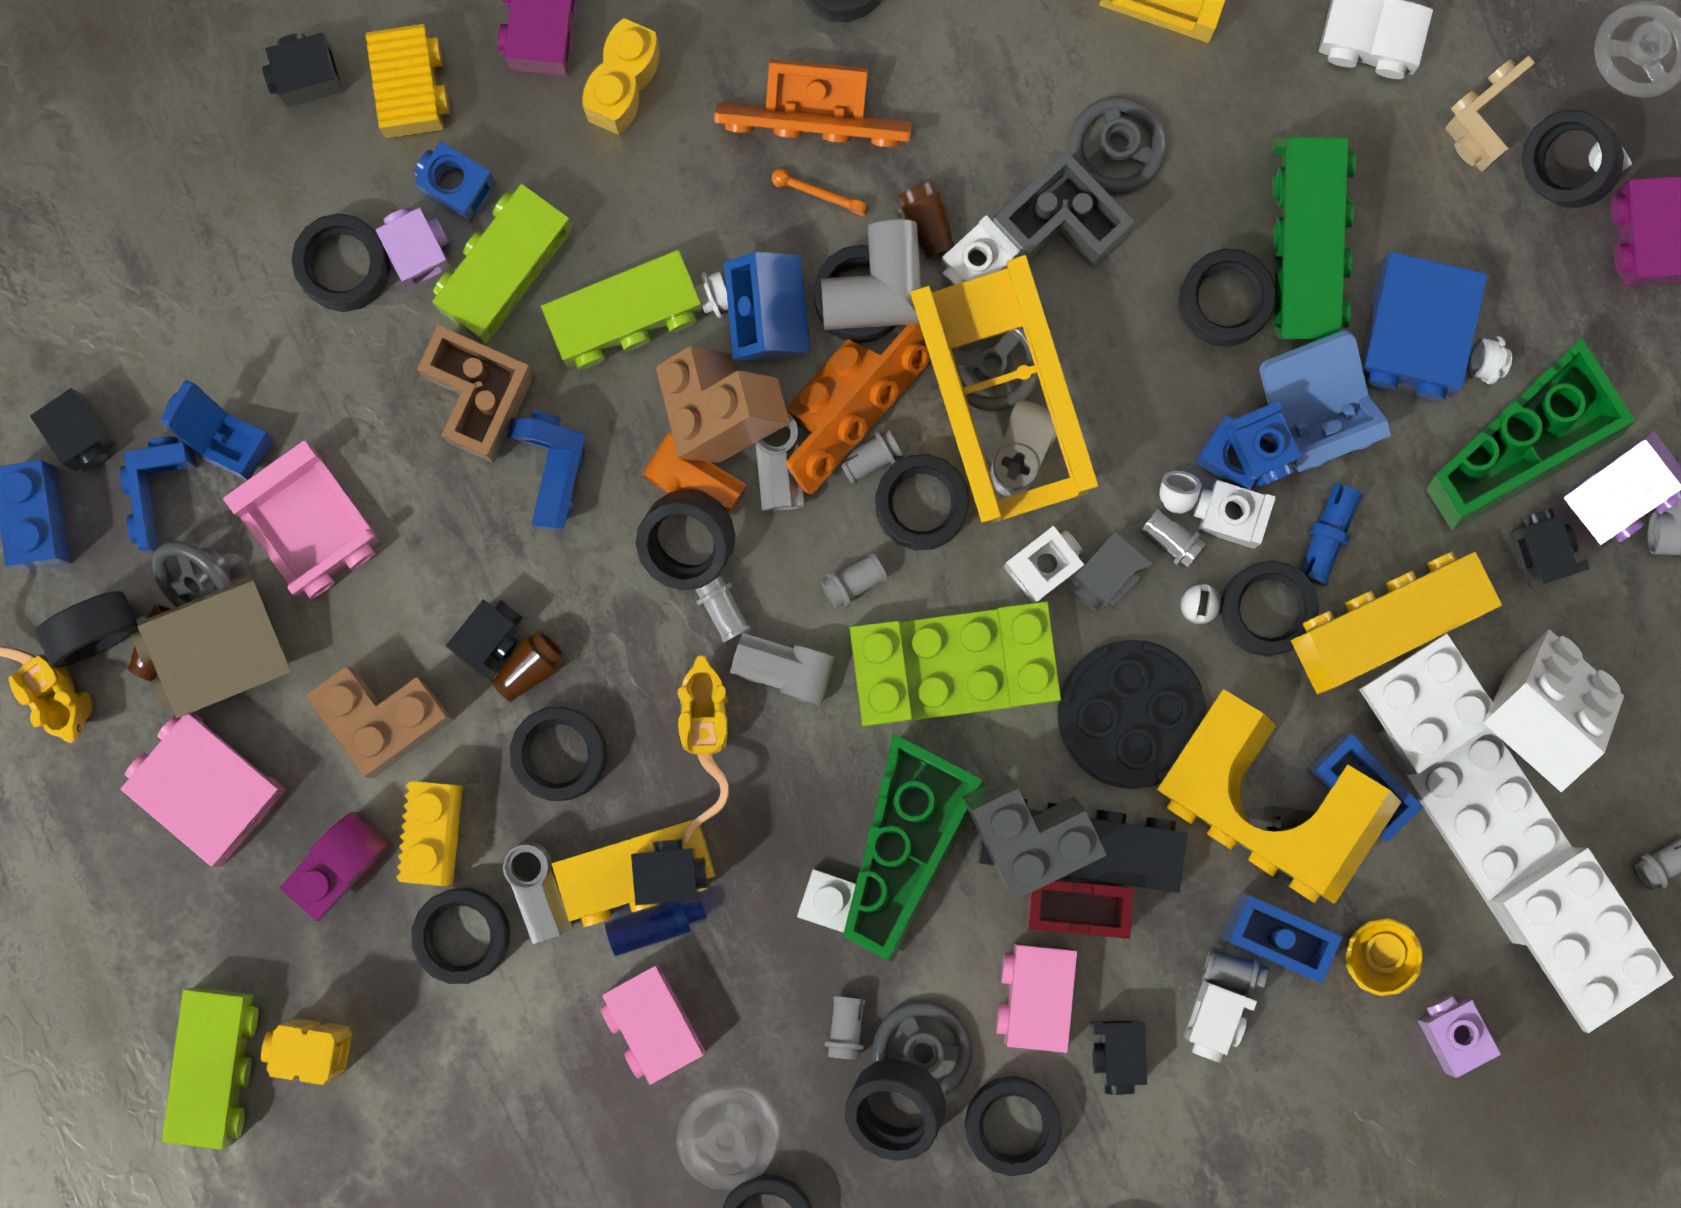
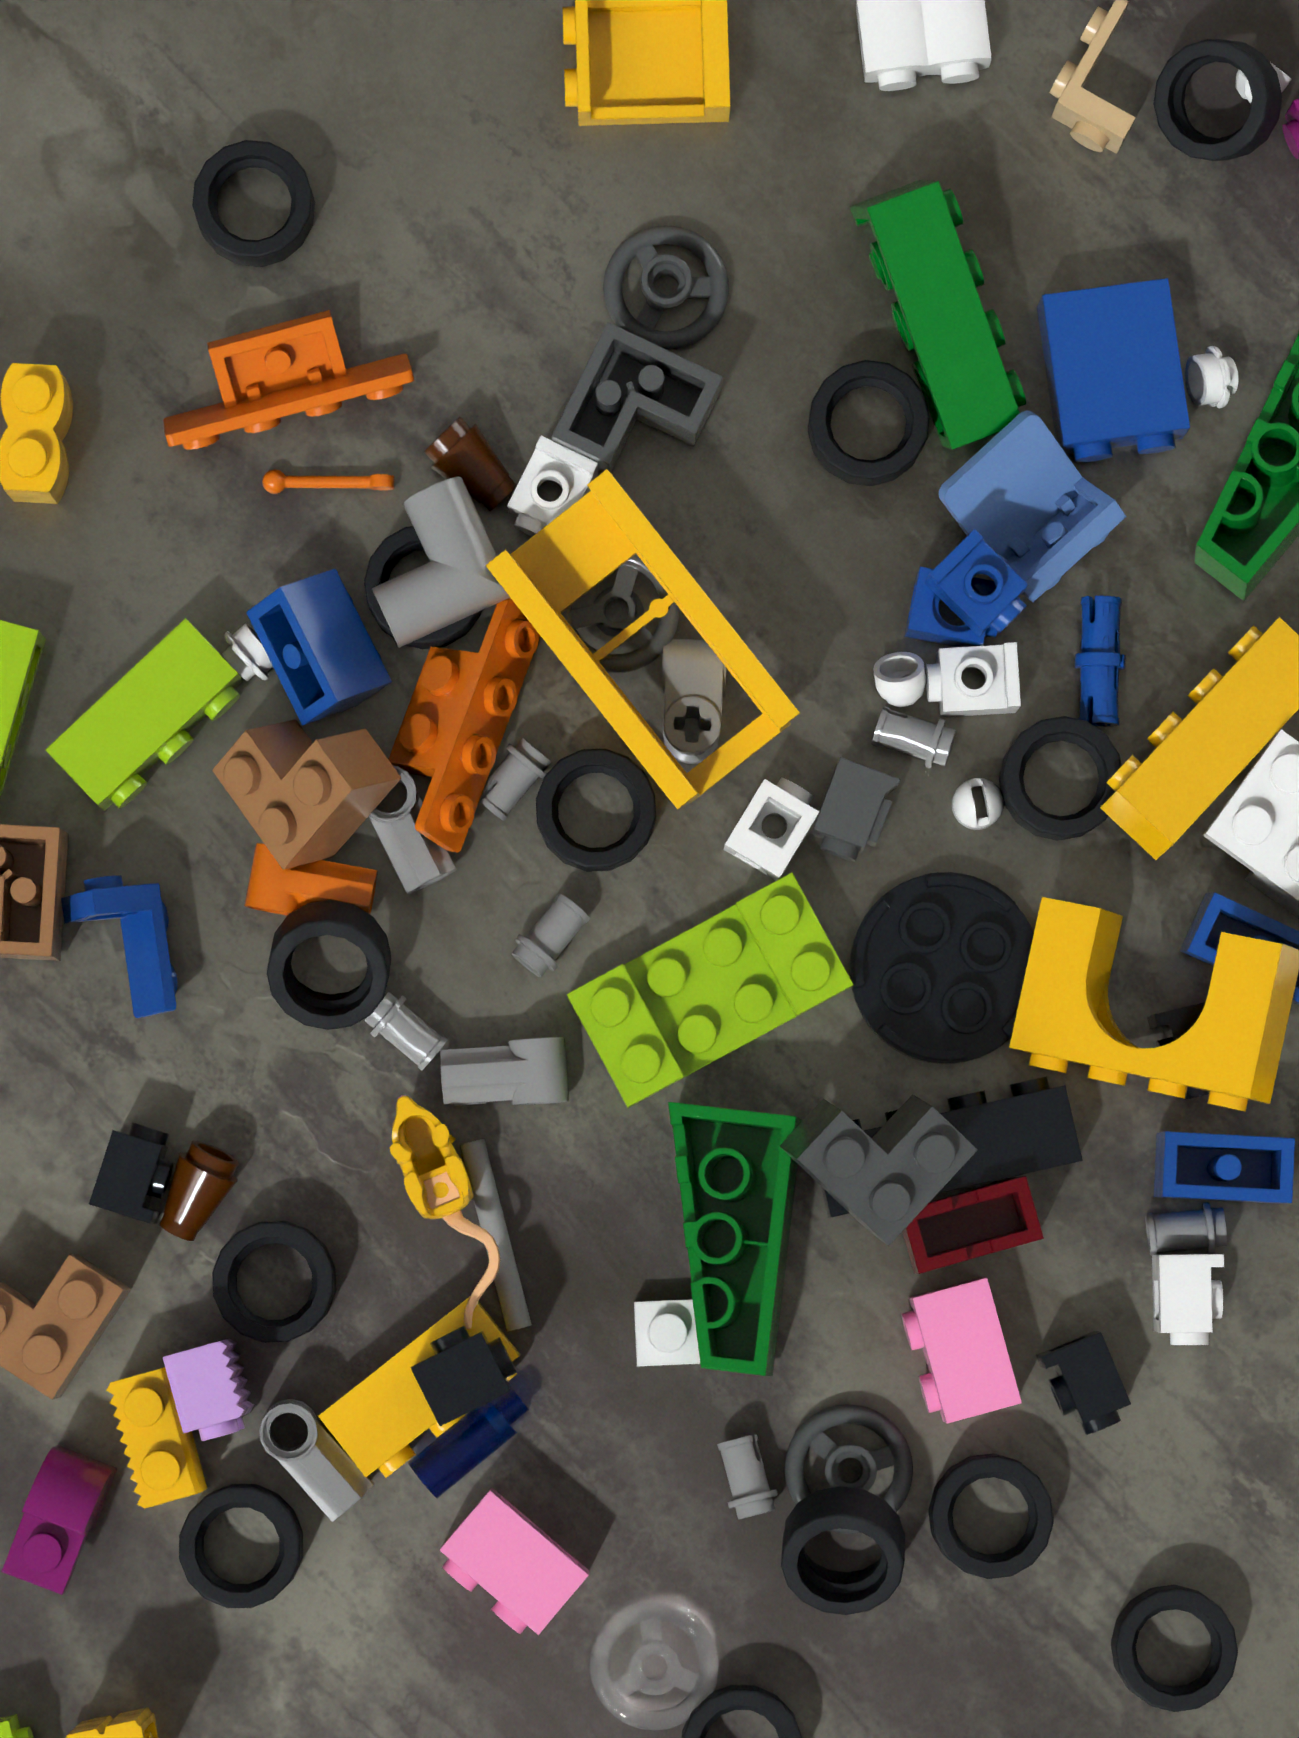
camera: 25 degrees left, 0 degrees up
none -> lavender brick [163,1338,254,1441]
none -> light grey bar [460,1139,532,1332]

